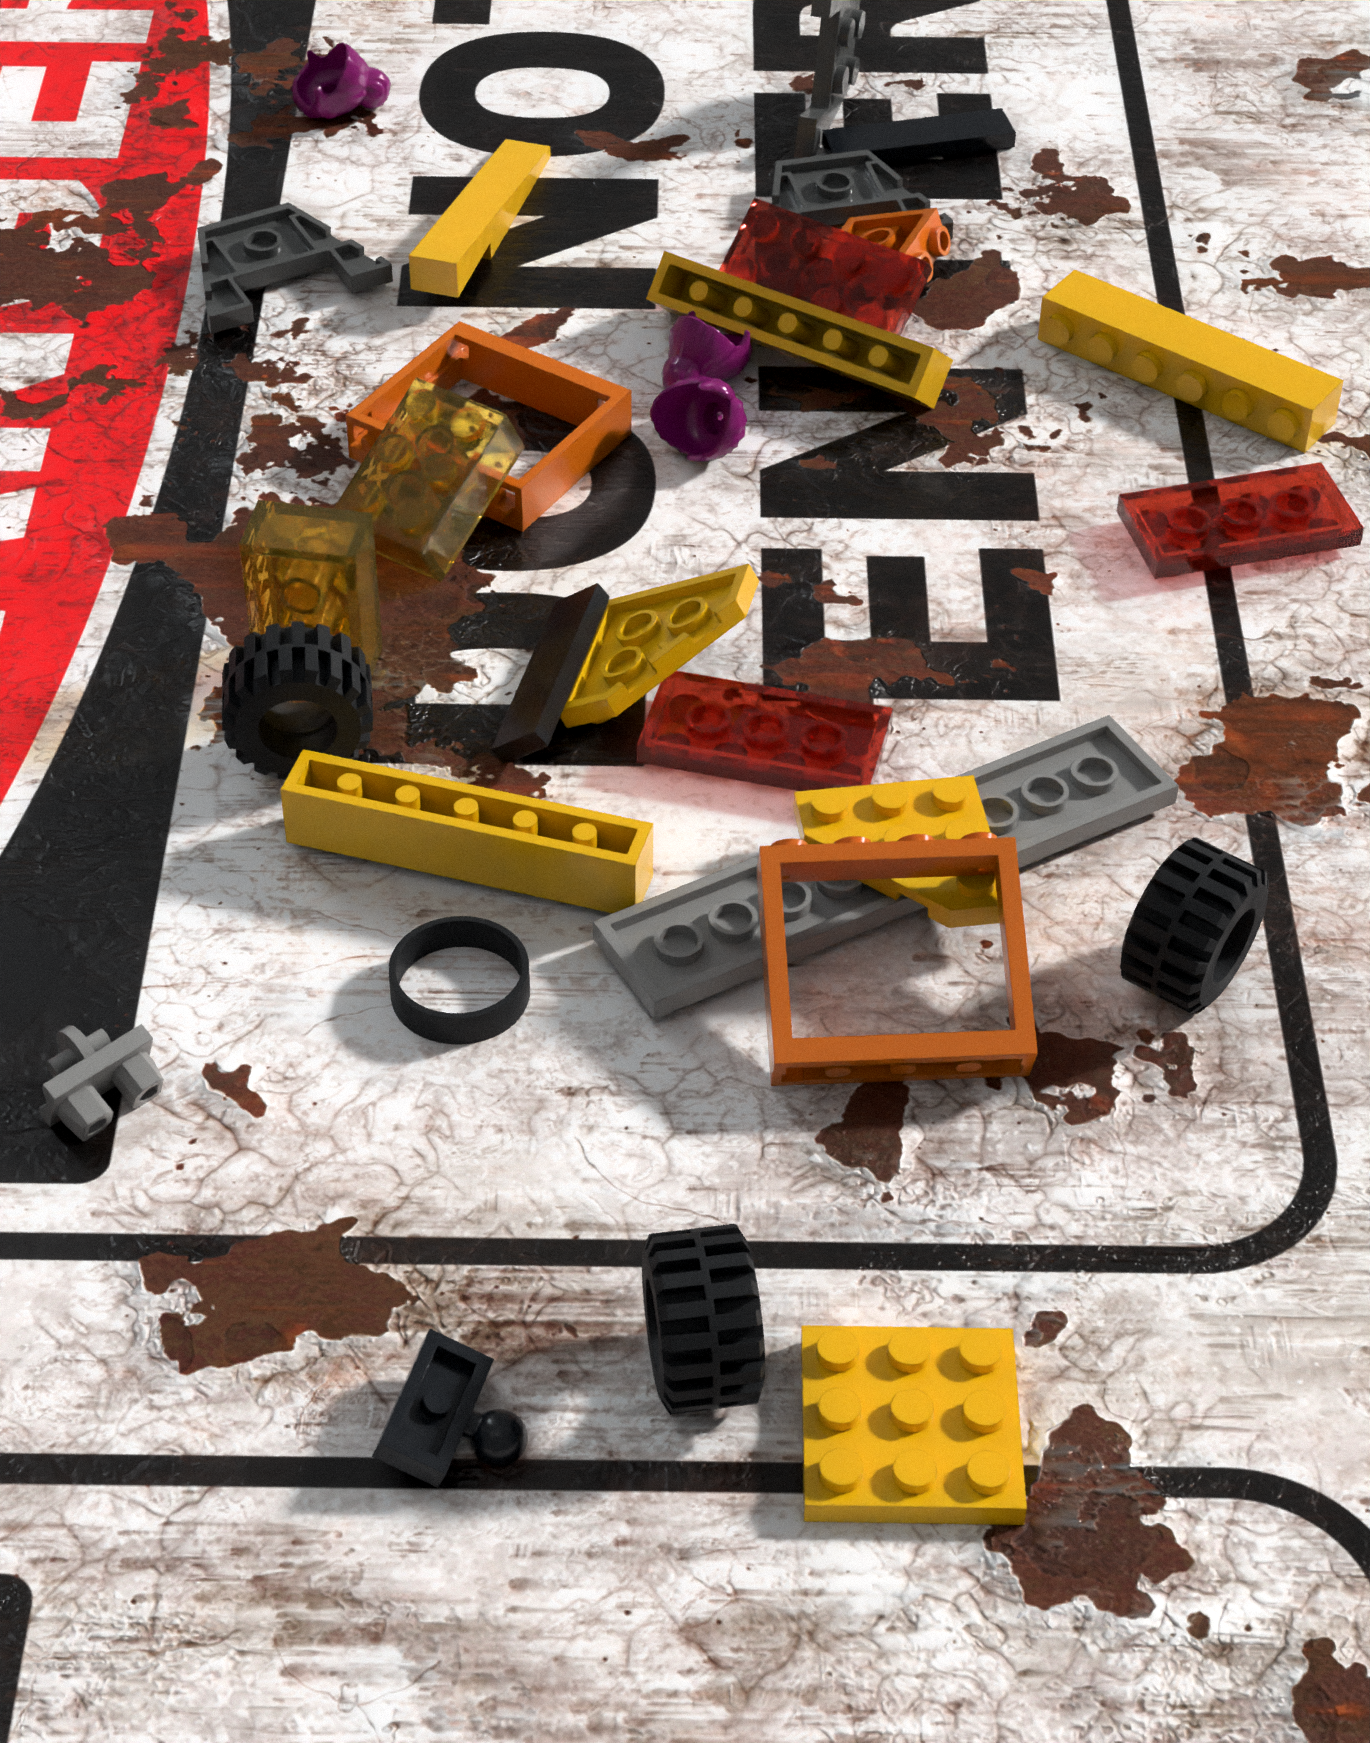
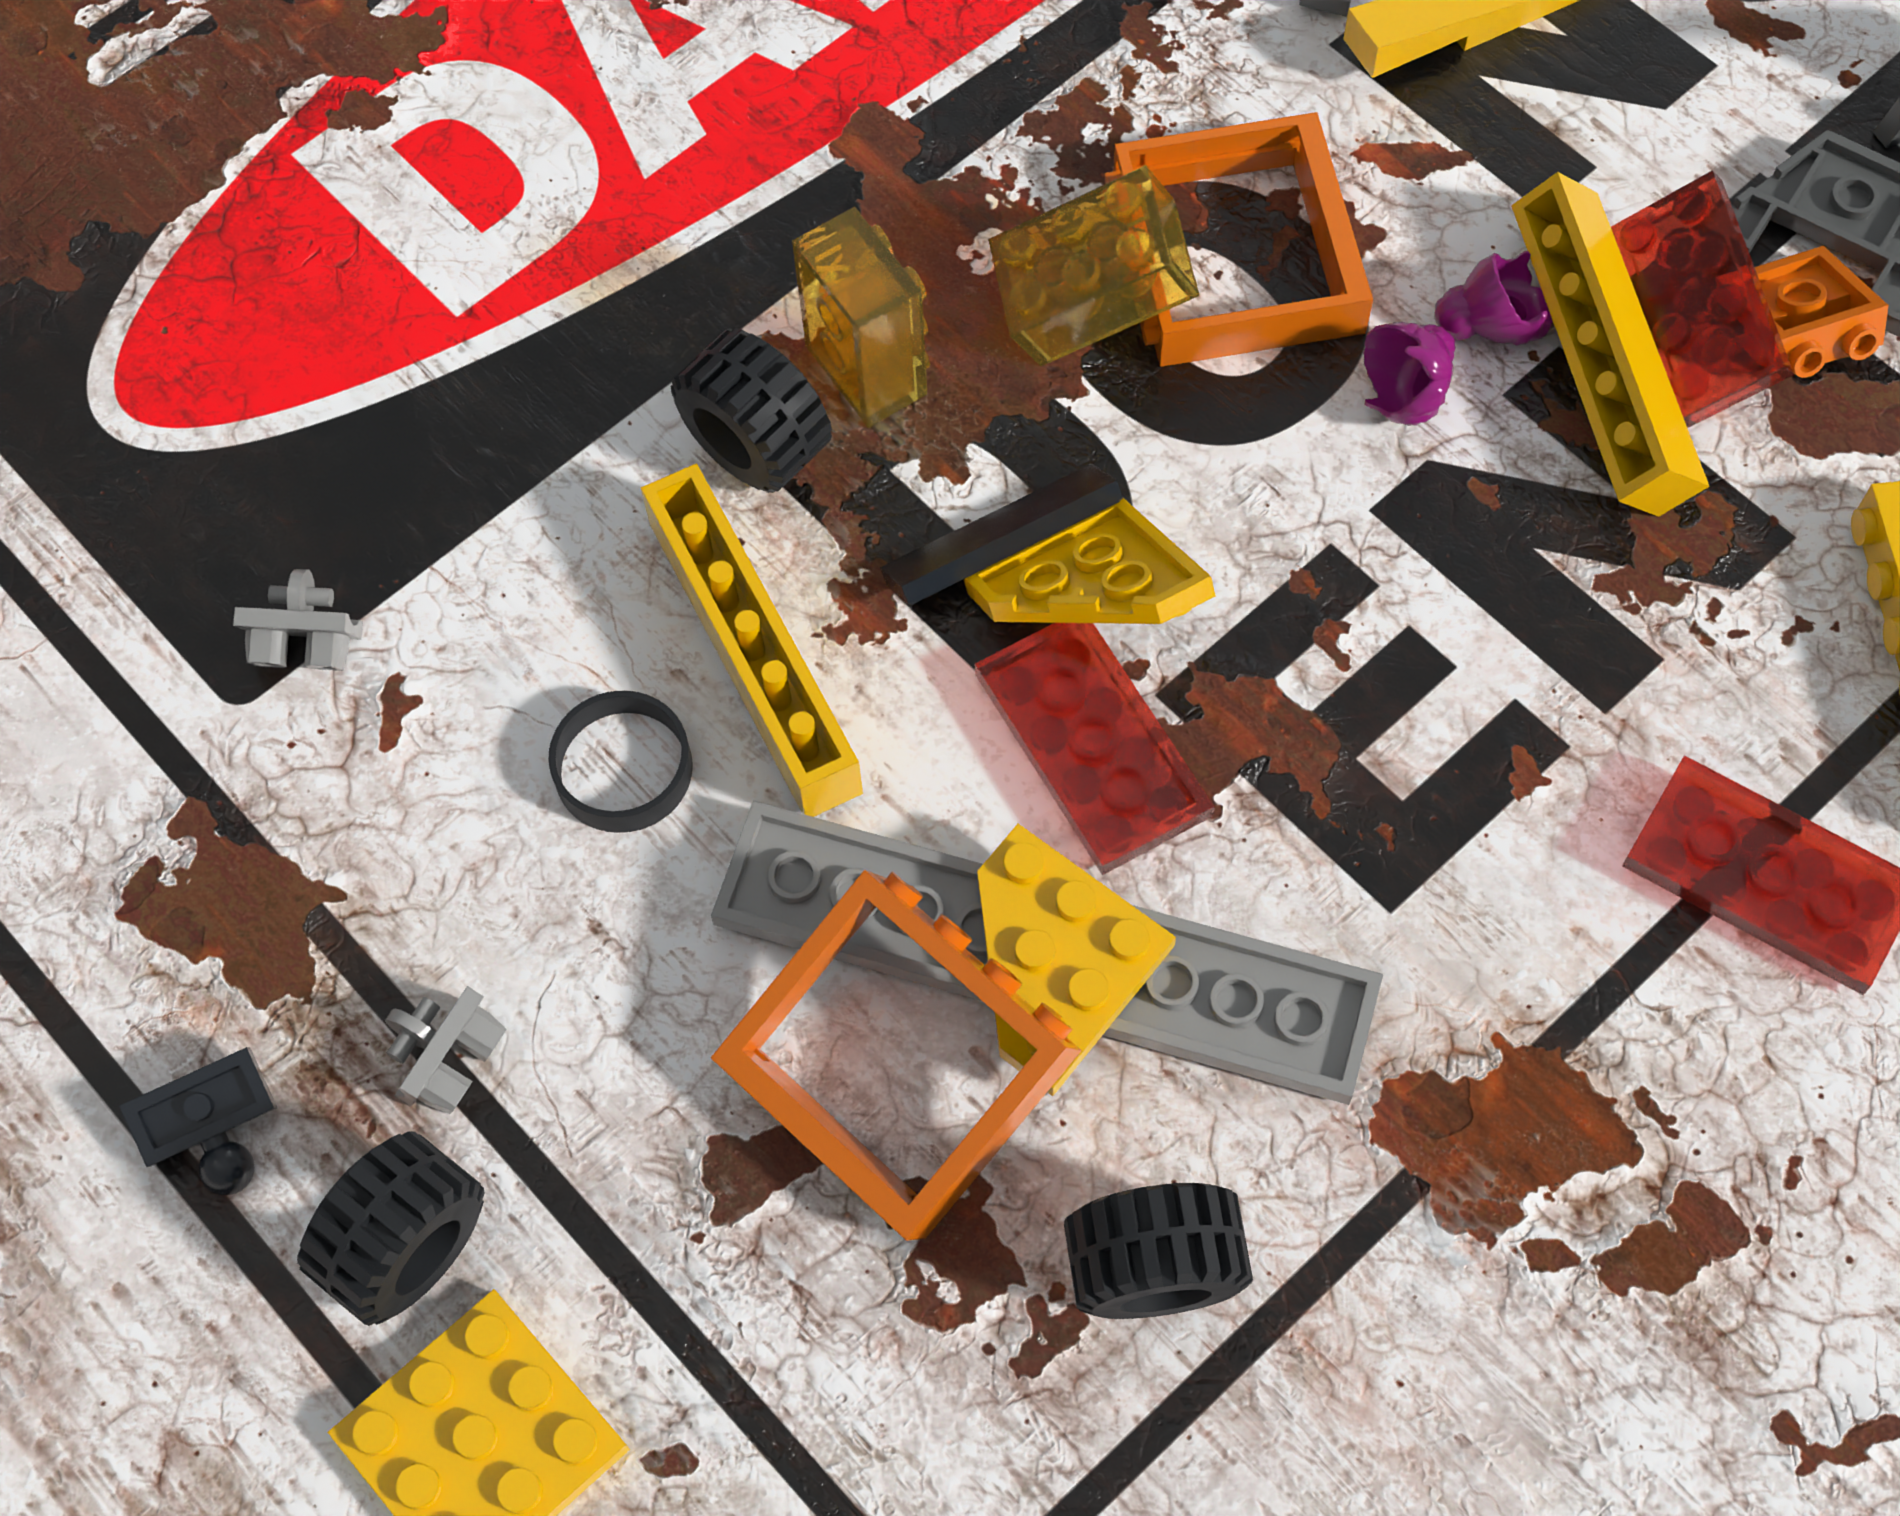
camera: 50 degrees right, 20 degrees up
none -> light grey hips [385,986,507,1114]

